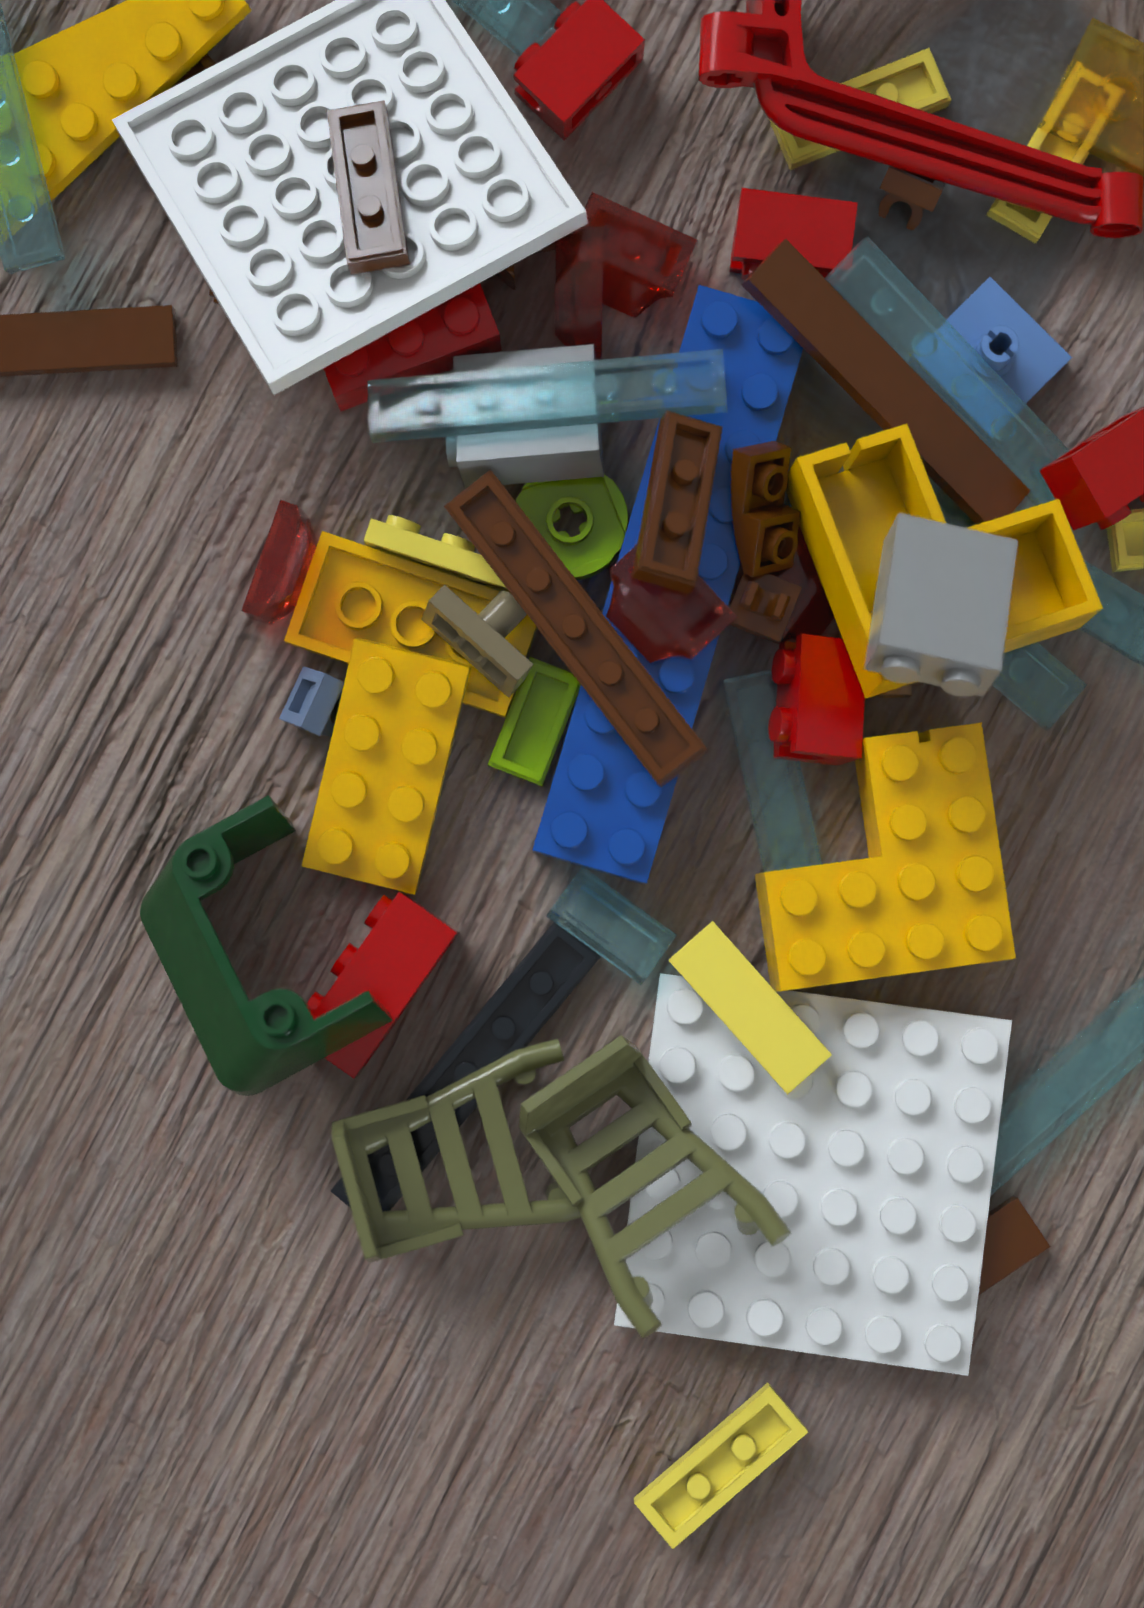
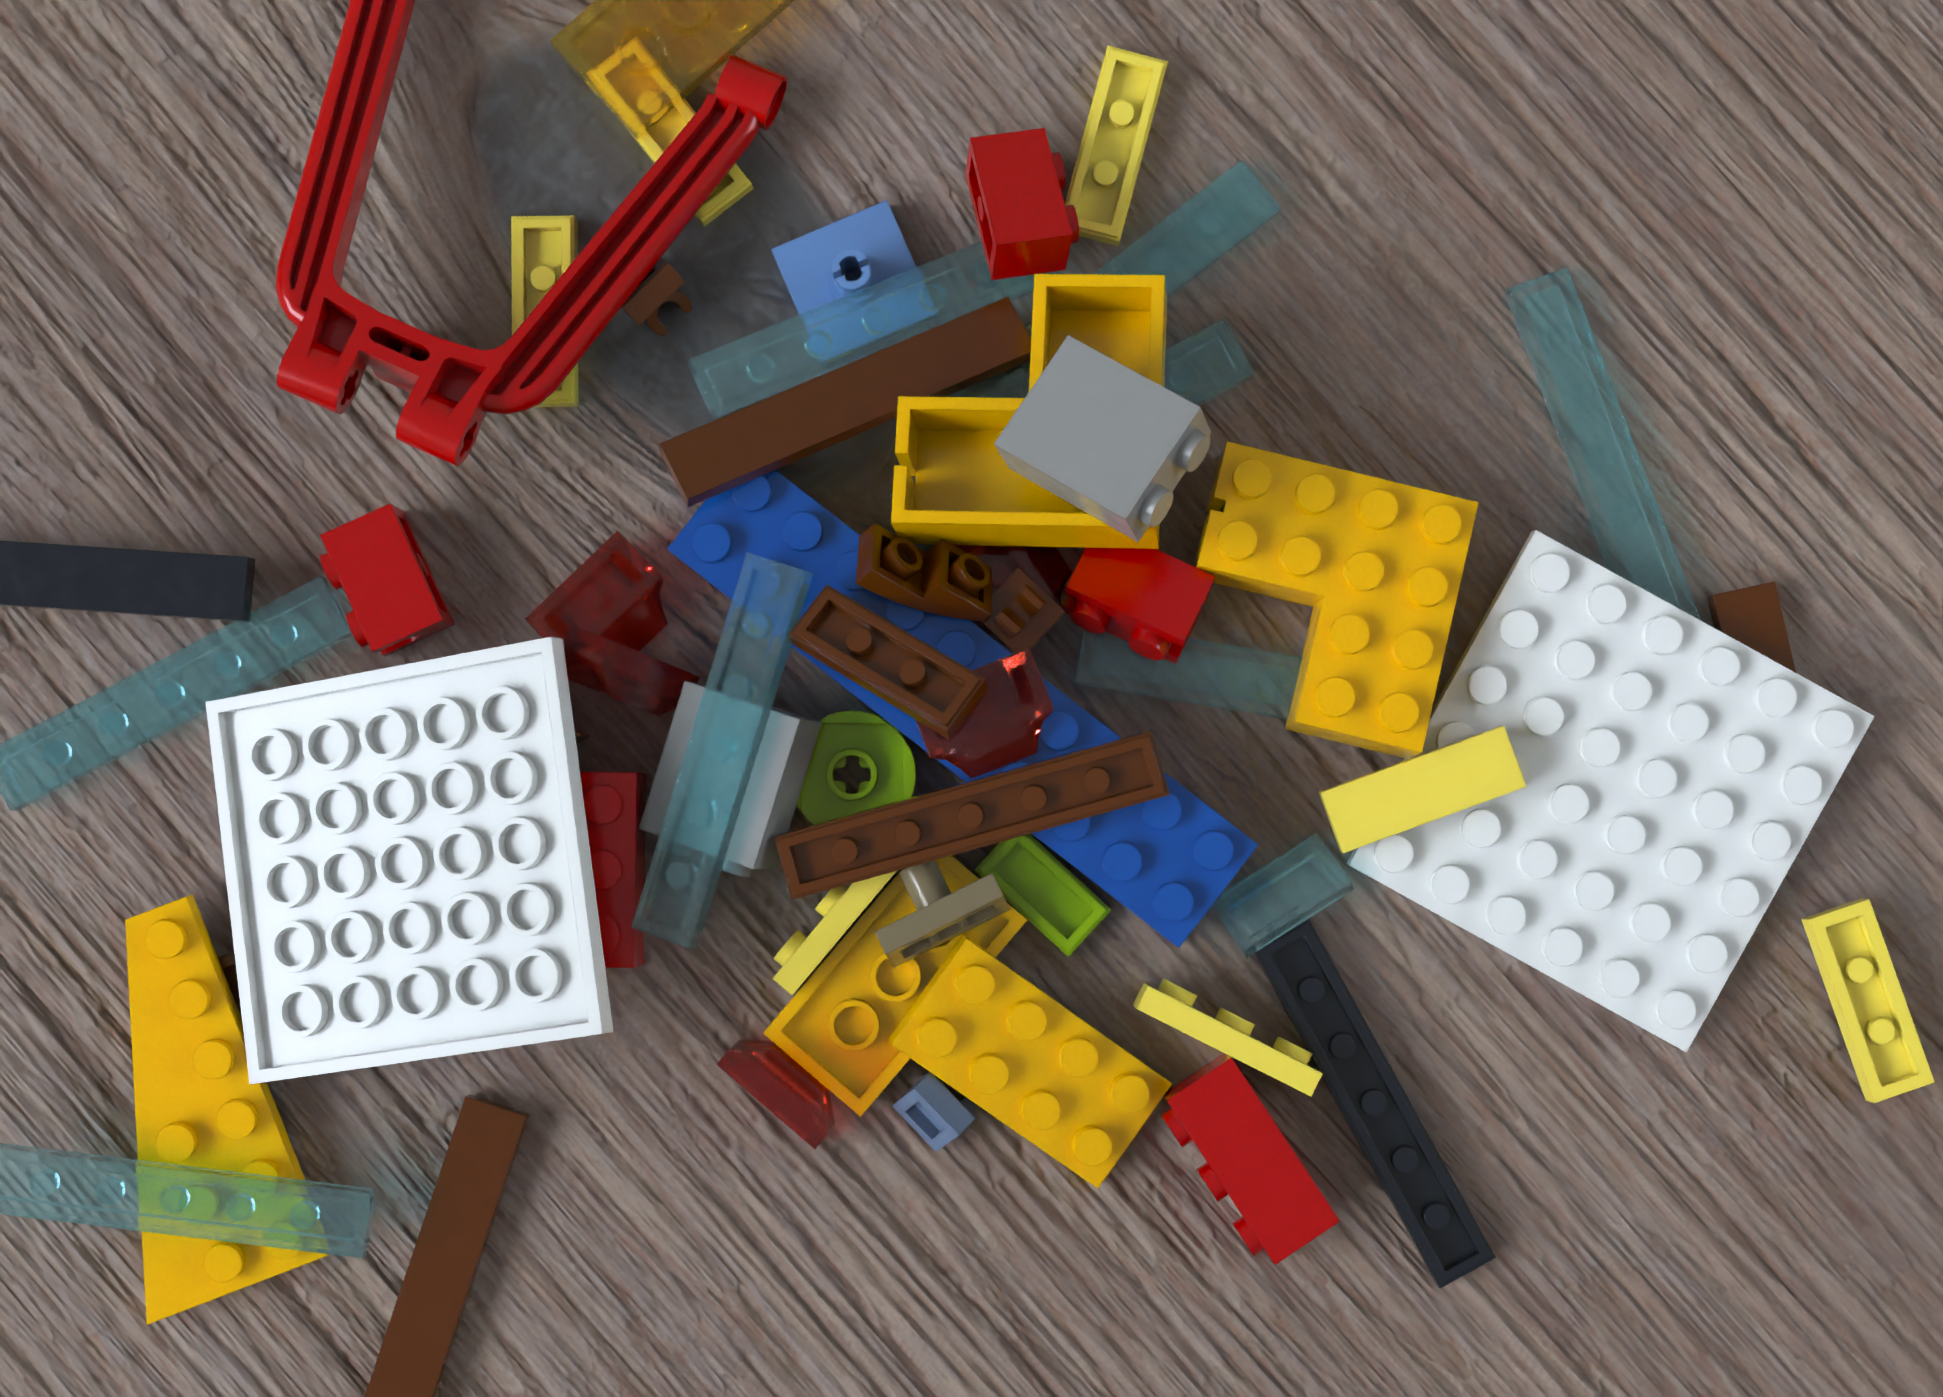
camera: 65 degrees left, 0 degrees up
dark green windscreen [140,795,393,1096] -> none
tile [327,100,410,275] -> none
olive hand [332,1038,599,1263] -> none
olive hand [518,1035,791,1338] -> none
red brick [729,188,858,286] -> none
none -> light yellow plate [1133,978,1323,1097]

